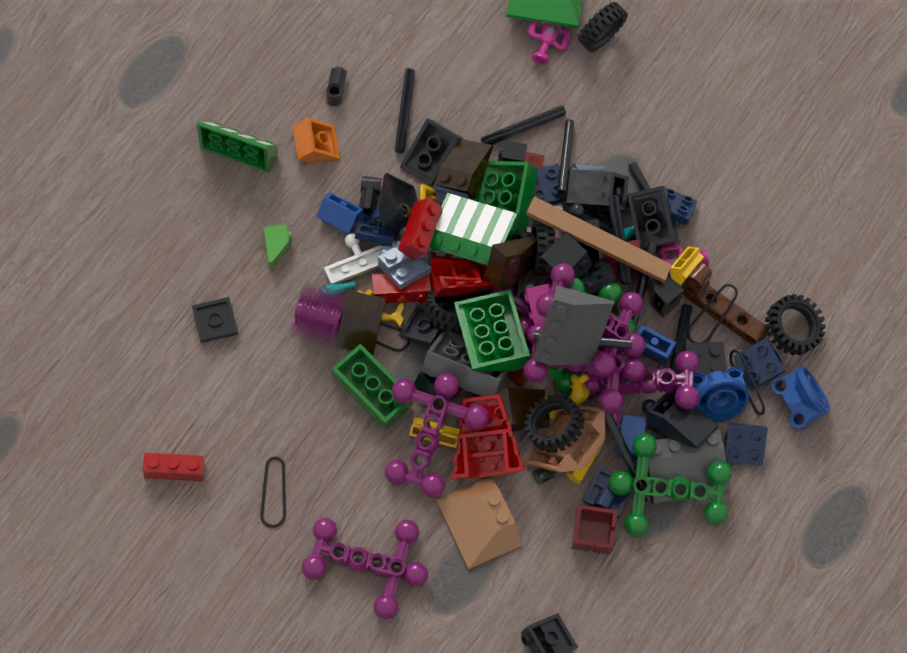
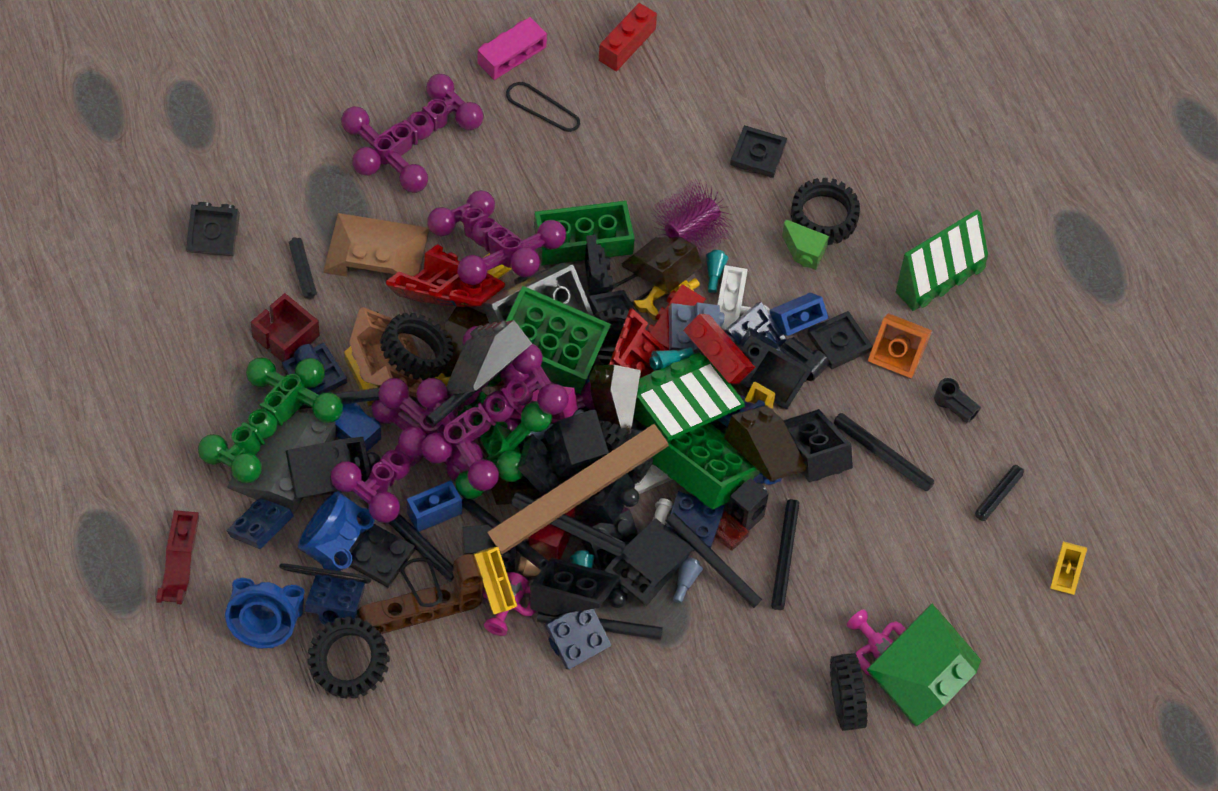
camera: 125 degrees right, 10 degrees down
none -> dark red piece [156,510,199,605]
none -> black axle [289,237,317,299]
none -> dark pink brick [477,17,547,80]
none -> black plate [585,235,613,296]
none -> teal cone [649,347,694,371]
none -> black tyre [791,178,860,245]
none -> black plate [807,311,873,370]
none -> black axle [975,465,1024,521]

